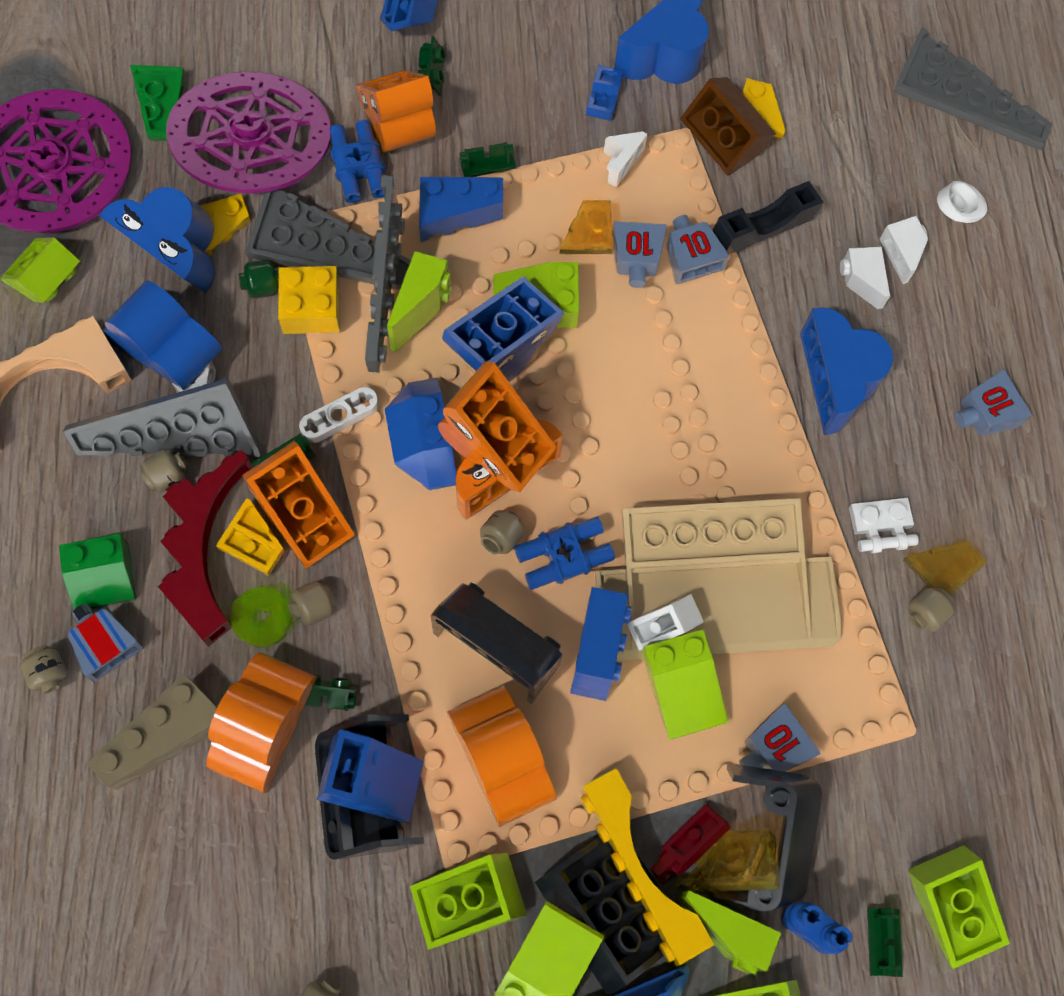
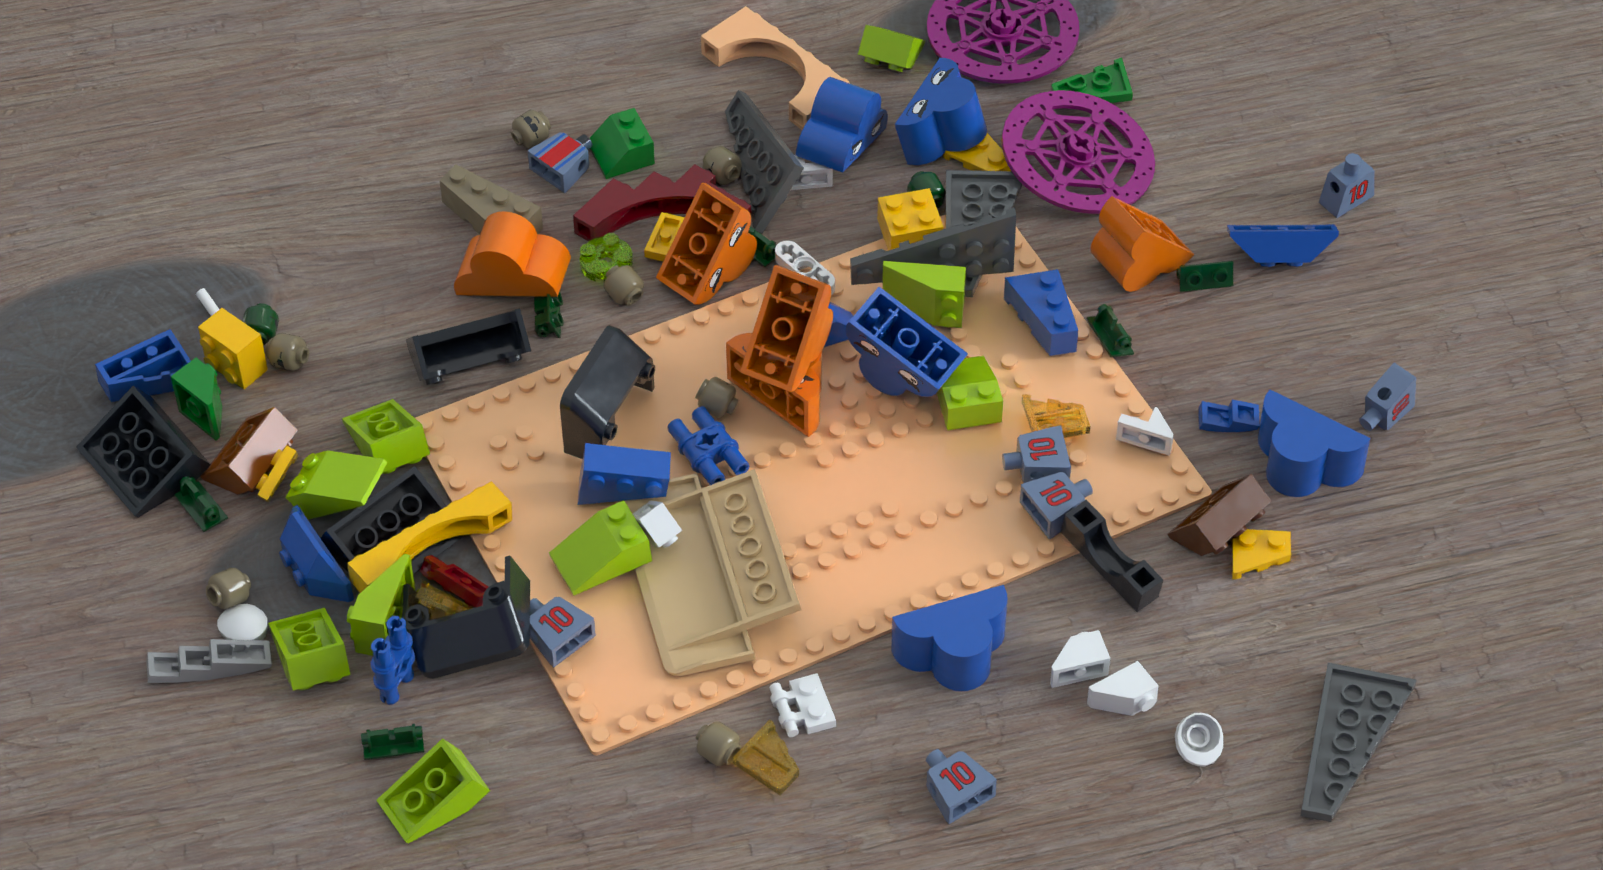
camera: 85 degrees right, 20 degrees down
blue slope [317,729,424,823] -> none
blue pin [329,120,386,203] -> none
orange brick [447,686,557,827] -> none

